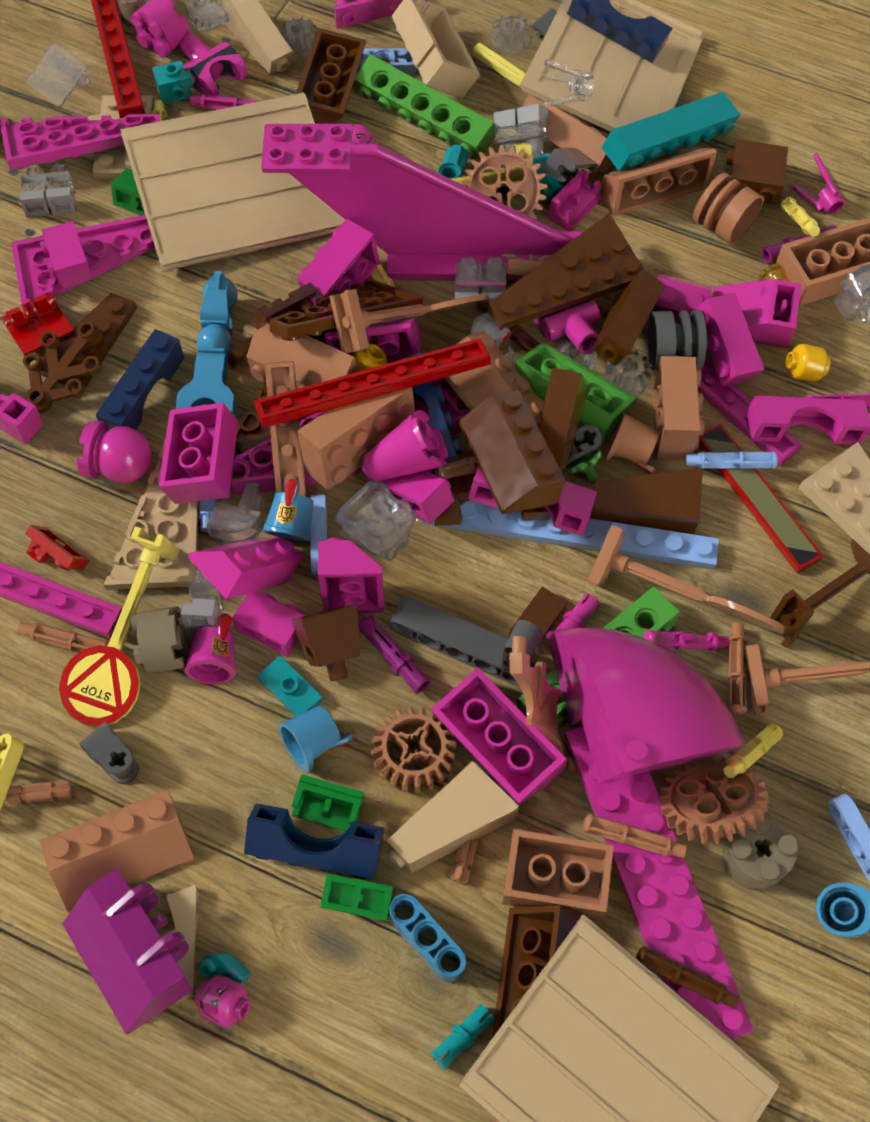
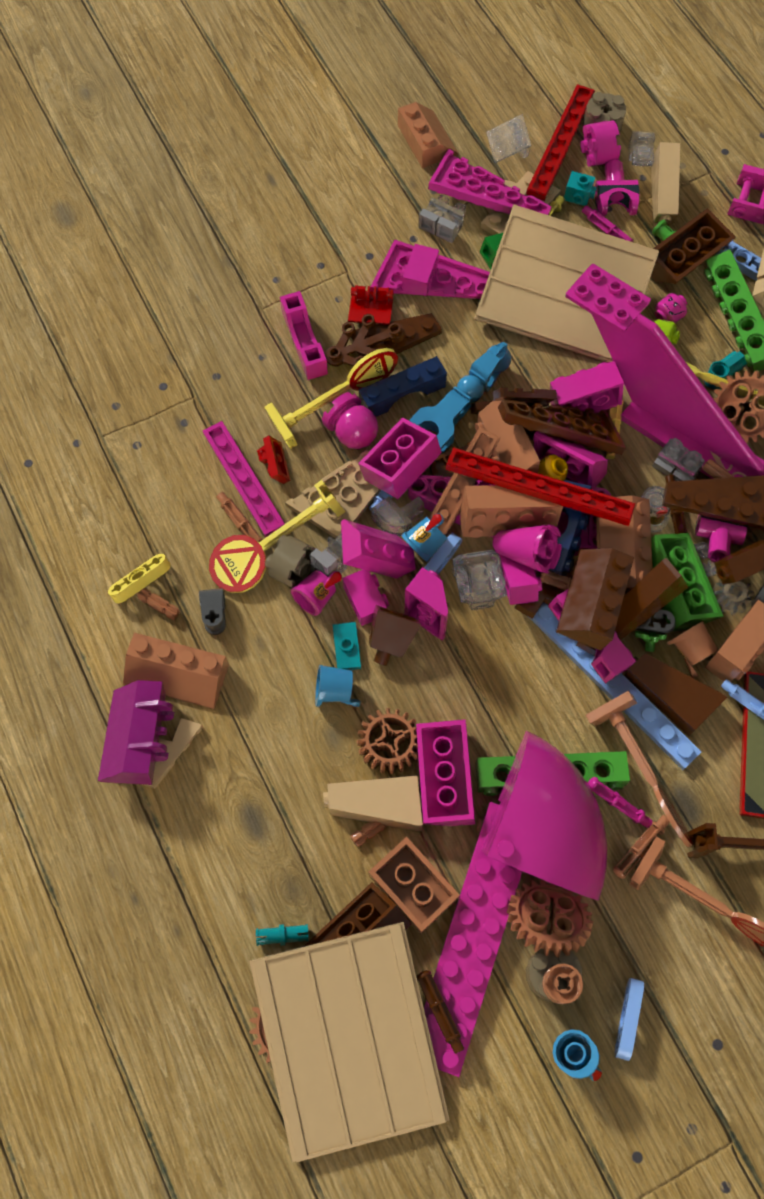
camera: 40 degrees right, 5 degrees up
dark pink head [195,975,250,1028] -> none
teal arm [198,952,252,984] -> none
dark blue arch [244,803,385,879] -> none
clear gear [279,16,317,60] -> none
green hinge [291,774,365,832] -> none
green hinge [320,873,395,921] -> none
nougat piece [329,289,489,353] -> none
magenta pin [358,615,431,694] -> none
dark grey beam [388,597,543,686] -> none
dark azure beam [389,894,466,983] -> none
reddish brown tile [508,587,568,640] -> none
nougat animal [510,636,568,757] -> none
dark pink pin [555,593,601,631] -> none
nougat piece [583,814,687,858] -> none
light yellow piece [724,723,783,778] -> none
none -> light yellow piece [265,348,398,449]
none -> nougat wheel [542,963,583,1005]
none -> bright green bush [652,220,676,241]

